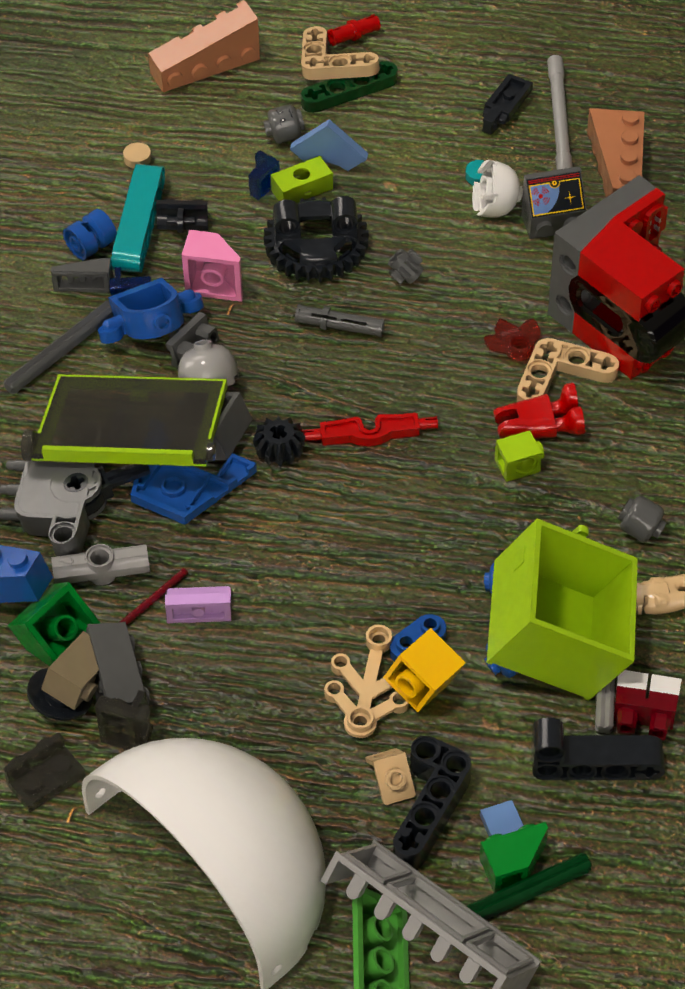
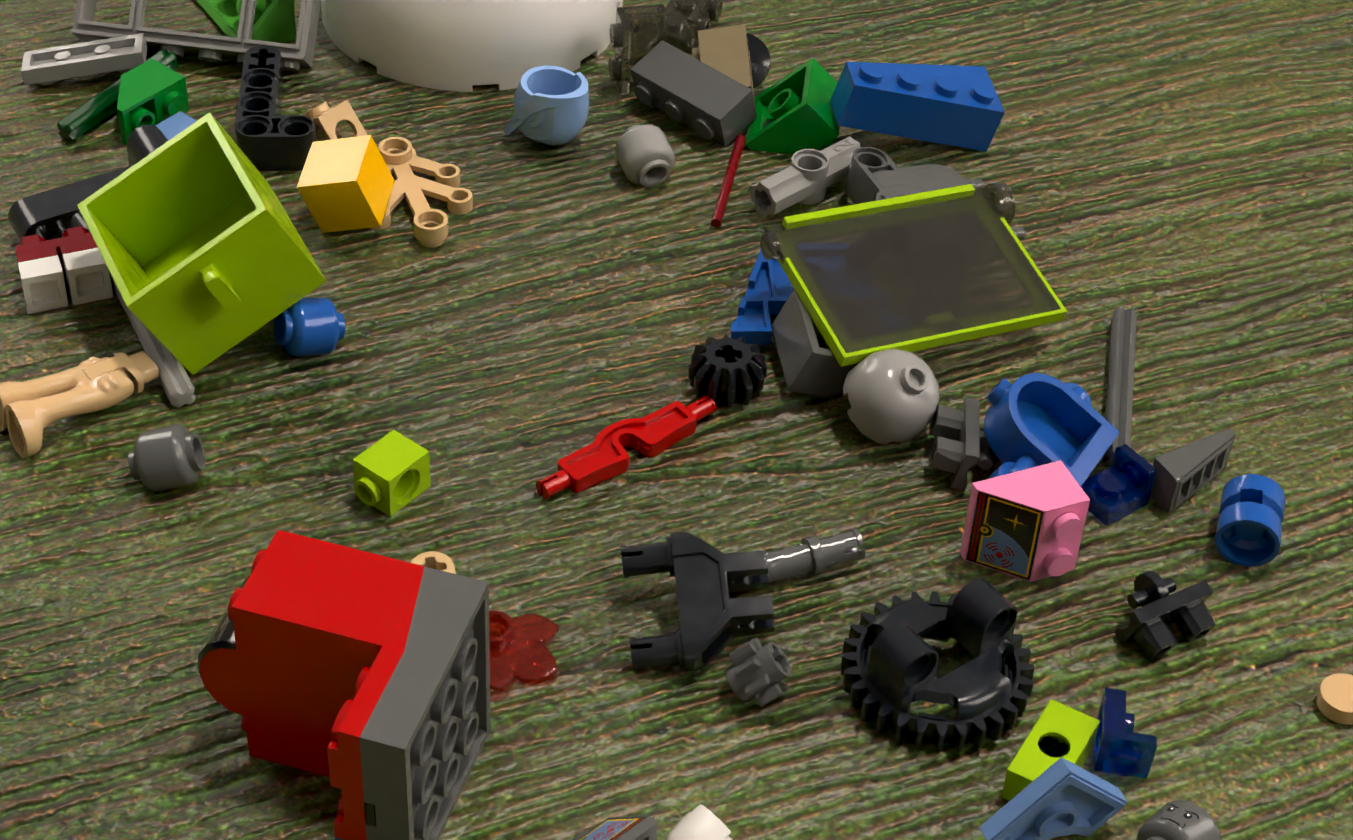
camera: 145 degrees right, 10 degrees down
teal beam [111,164,165,273] -> none
lavender panel [165,586,231,624] -> none
blue plate [390,614,446,662] -> none
red piece [493,382,585,439] -> none
none -> light grey plate [21,33,147,86]
none -> light blue helmet [503,65,589,146]
none -> light grey head [615,124,675,187]
none -> black connector [620,532,775,672]

